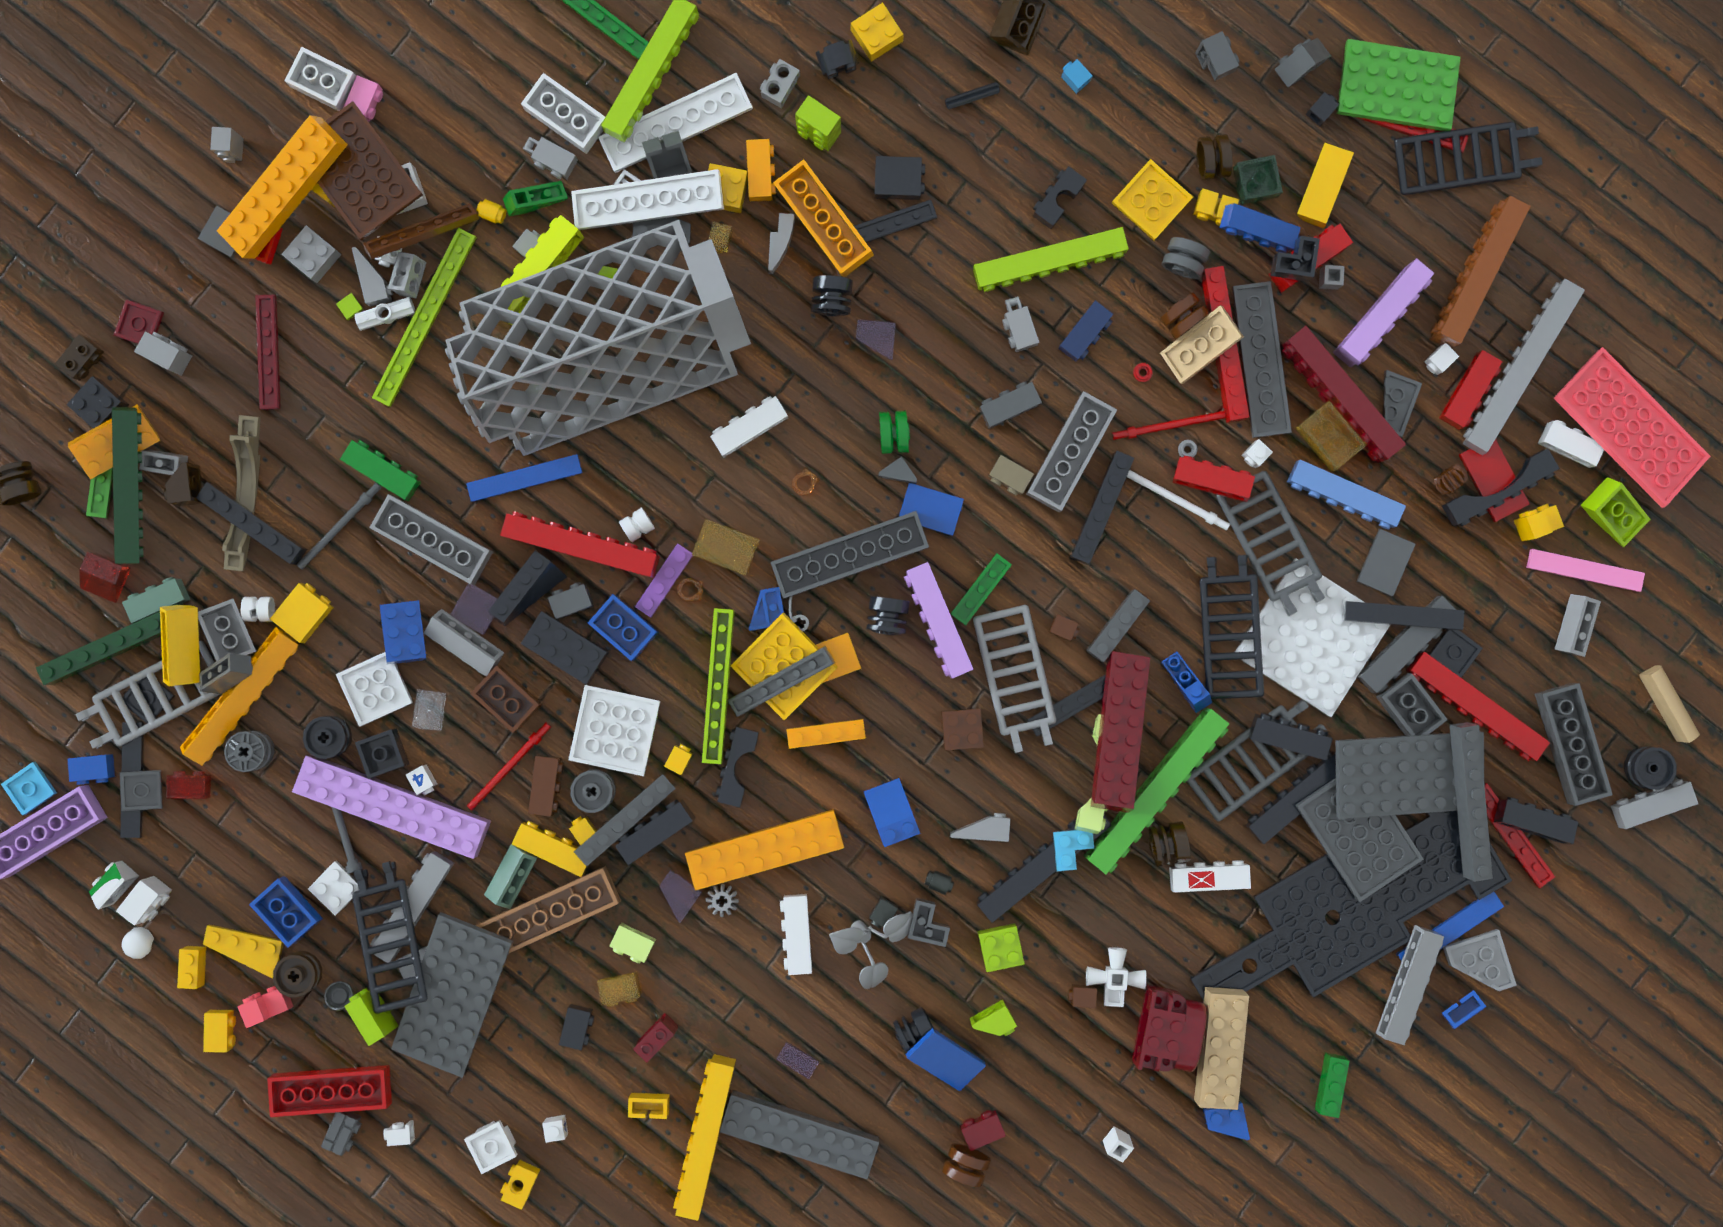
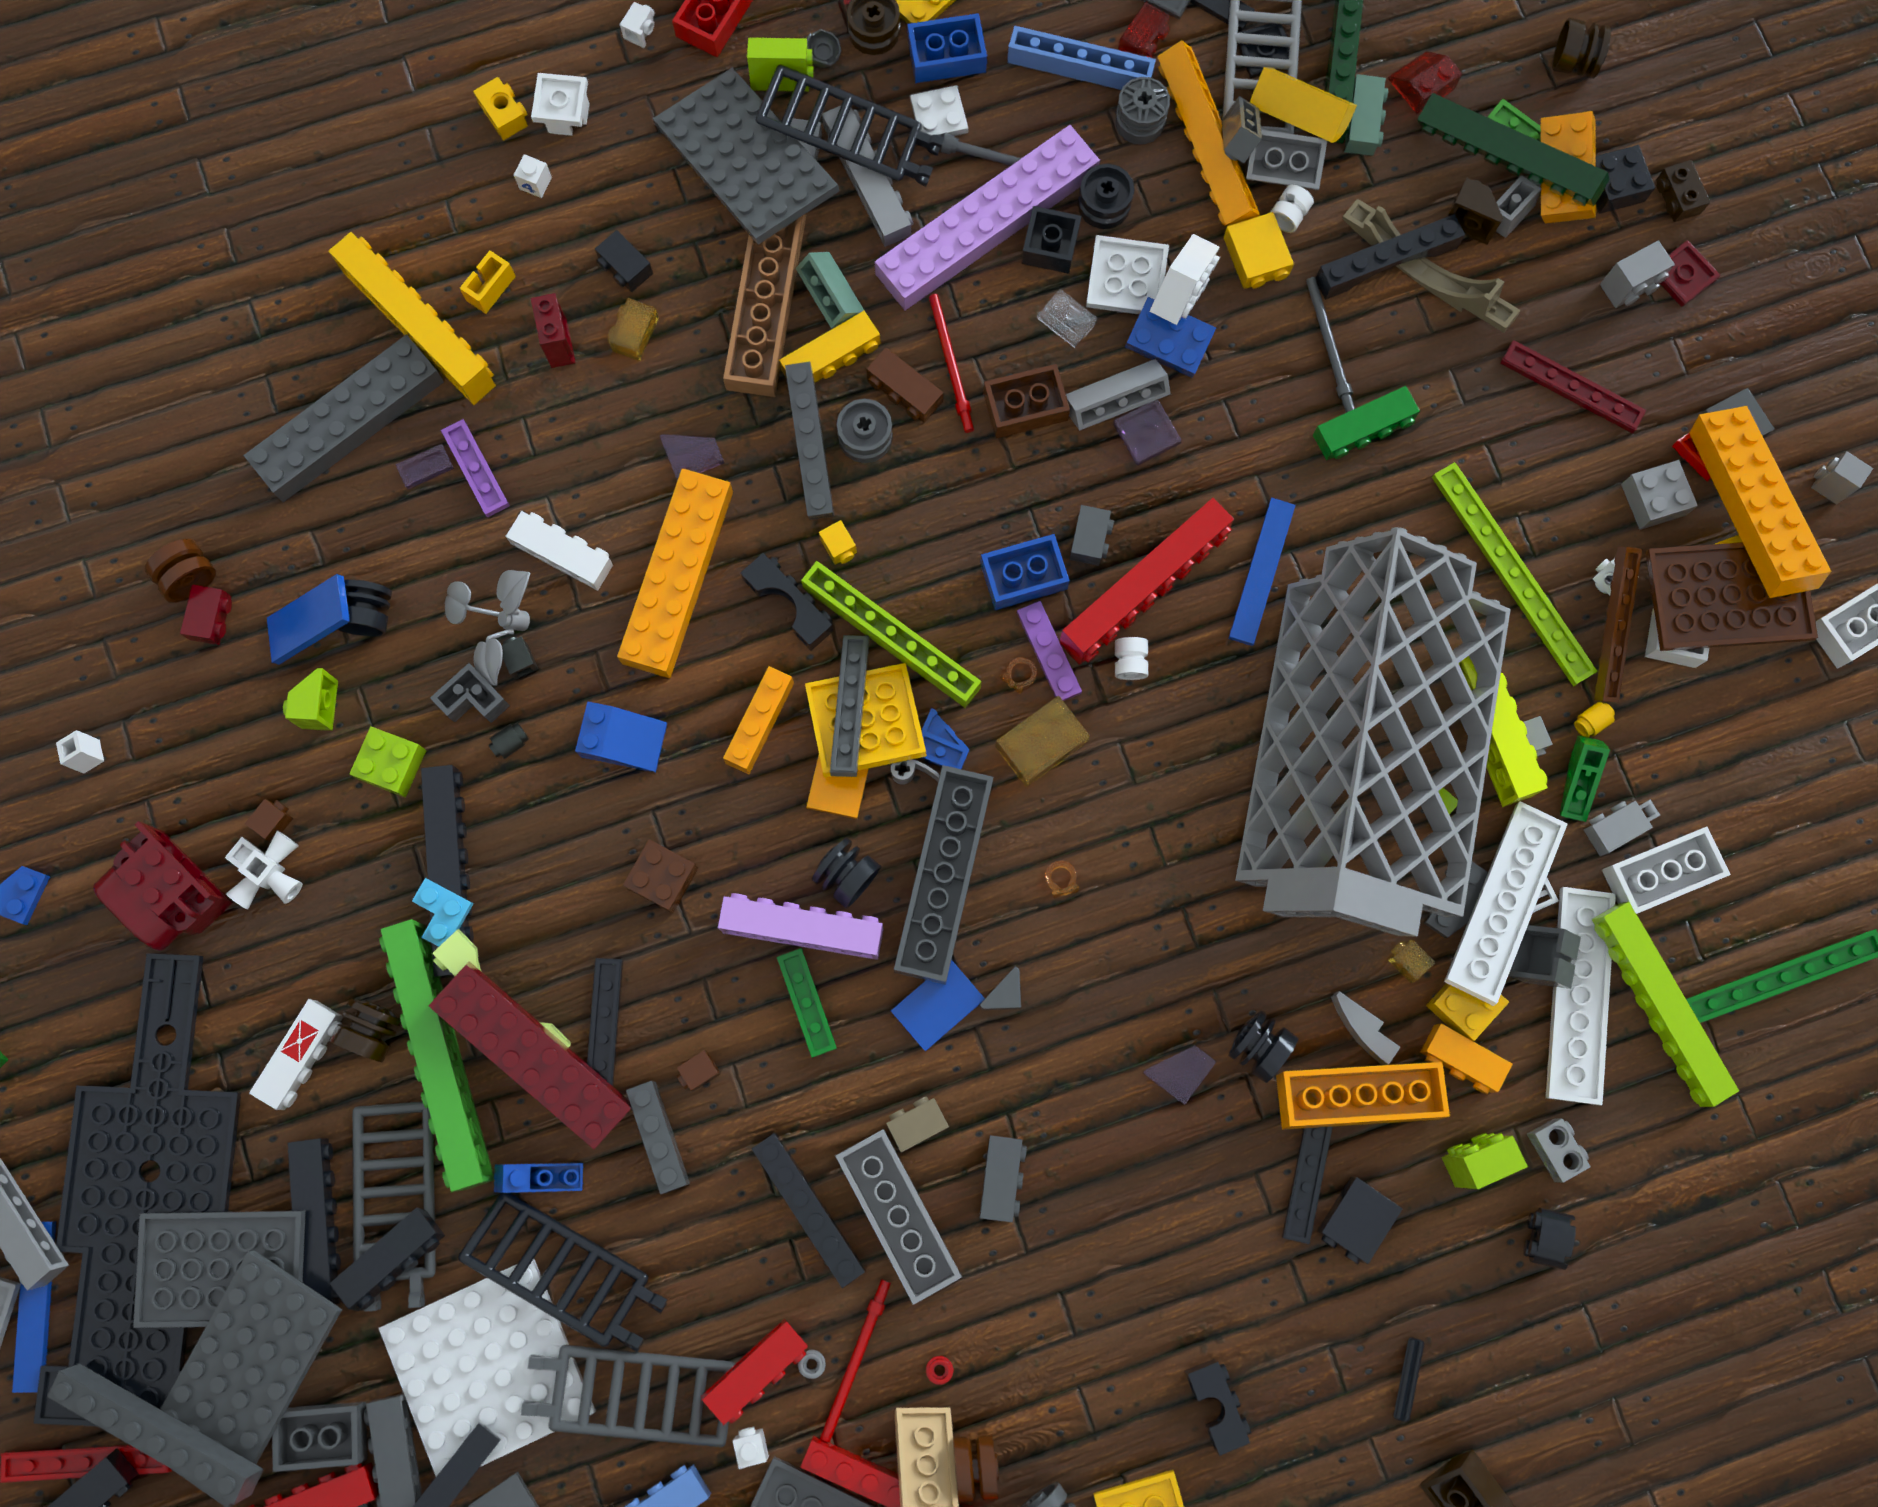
camera: 120 degrees right, 10 degrees down
lime tile [336,293,364,321] -> none
bright pink brick [343,75,383,121] -> none
light grey slope [352,247,393,307] -> none
white piece [355,297,415,331] -> none
light grey brick [369,494,493,585] -> none
light grey brick [388,252,426,298] -> none
white brick [406,764,437,796] -> none
black wedge [488,550,567,626] -> none
black brick [521,611,609,685] -> none
white plate [569,685,661,776] -> none
yellow brick [569,816,597,845] -> none
yellowish green brick [610,923,656,963] -> none
black brick [615,799,696,865] -> none
light grey gear [706,884,739,917] -> none
white brick [710,396,788,458] -> none
yellow brick [850,2,904,62] -> none
green wheel [879,410,910,454] -> none
light grey slope [950,813,1010,842] -> none
lime brick [973,227,1128,292] -> none
light grey bar [973,605,1056,753] -> none
light grey brick [1002,296,1039,352] -> none
dark blue brick [1058,300,1113,362] -> none
white bar [1127,470,1230,530] -> none
tan brick [1194,987,1249,1110] -> none
none -> medium lavender plate [441,419,510,518]
none -> medium blue brick [1007,26,1156,90]
none -> white brick [1149,234,1220,325]

